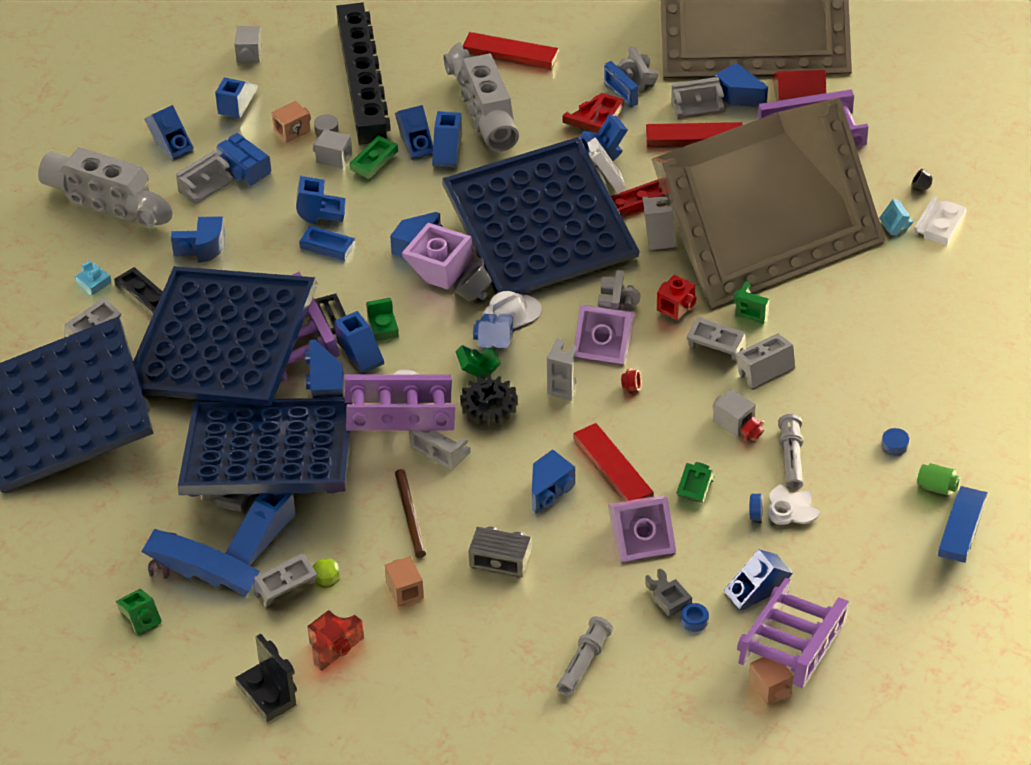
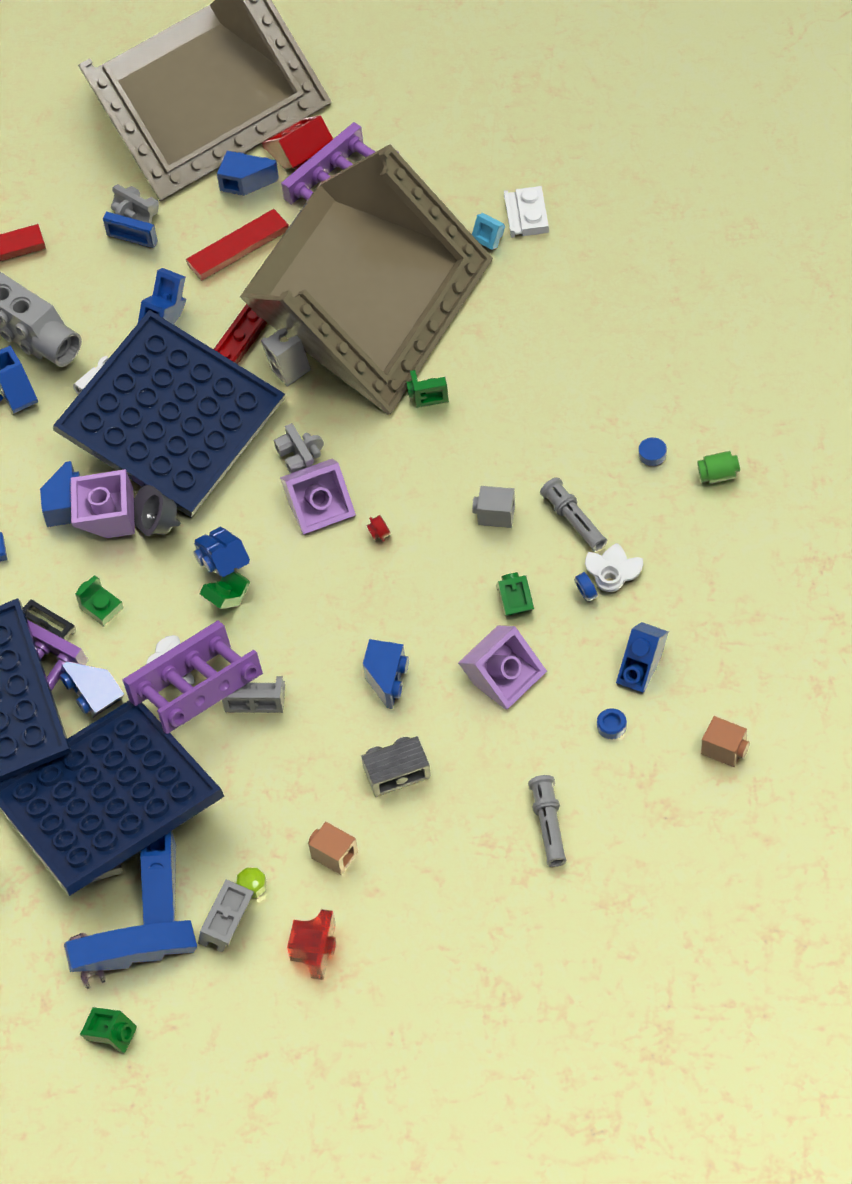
camera: 30 degrees left, 10 degrees up
black bracket [235,633,297,722] -> none
blue slope [335,311,384,374] -> none
reddish brown bar [395,469,426,558] -> none
black gear [460,375,518,426] -> none
white piece [483,291,542,329] -> none
light grey hinge [547,338,576,401] -> none
red wing [562,93,624,133] -> none
red tile [573,423,654,502] -> none
white plate [587,137,626,194] -> none
dark grey plate [645,569,692,617] -> none
red brick [656,275,697,321] -> none
light grey hinge [671,77,724,119] -> none
light grey hinge [687,317,746,362] -> none
light grey hinge [735,333,795,388] -> none
medium lavender fence [737,578,849,688] -> none
red plate [740,417,765,441] -> none
black hinge [911,168,933,190] -> none
blue slope [938,486,988,563] -> none

